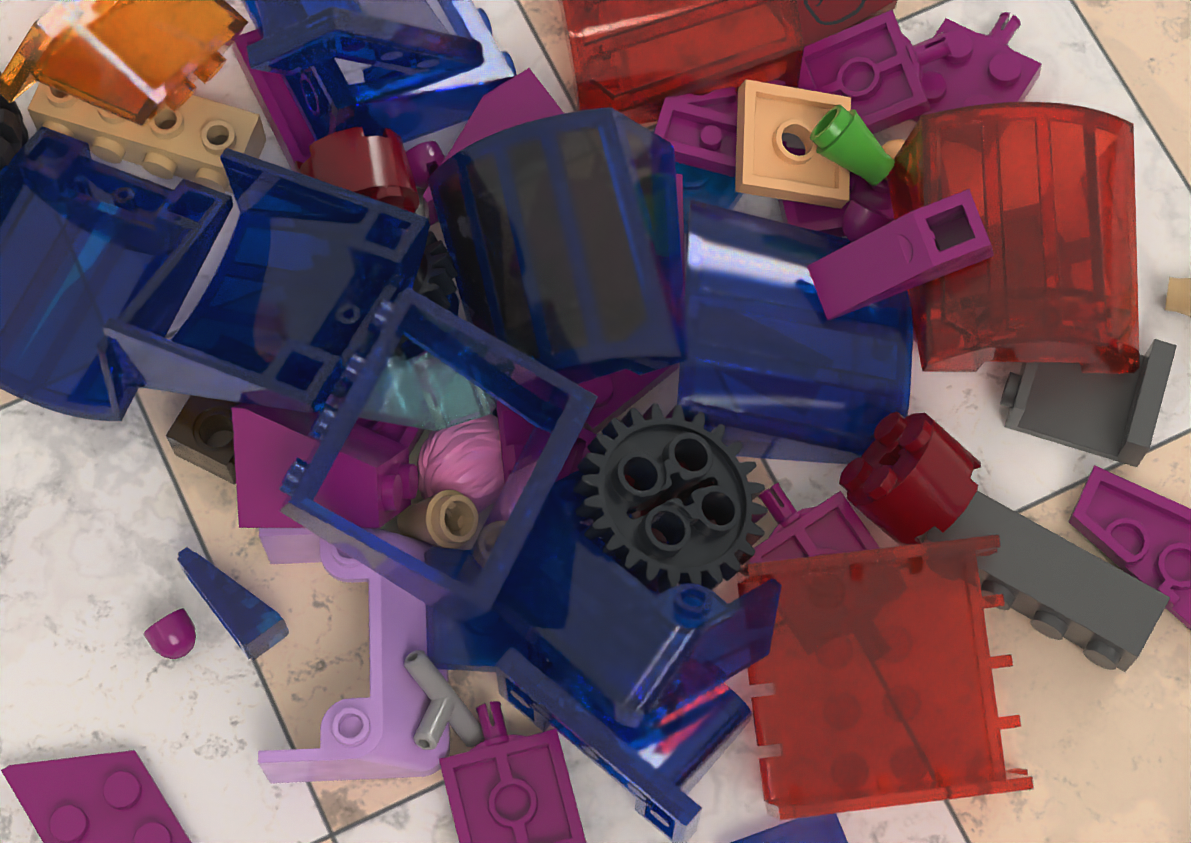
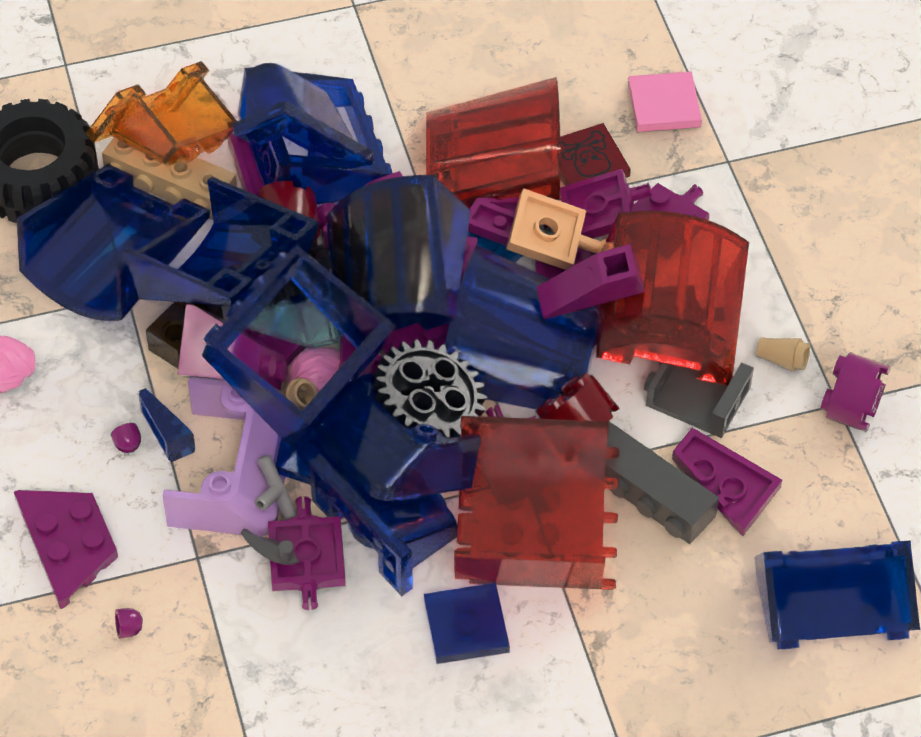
camera: 10 degrees right, 15 degrees down
bright green cone [810,105,895,186] -> none
none -> dark grey bar [241,528,299,565]

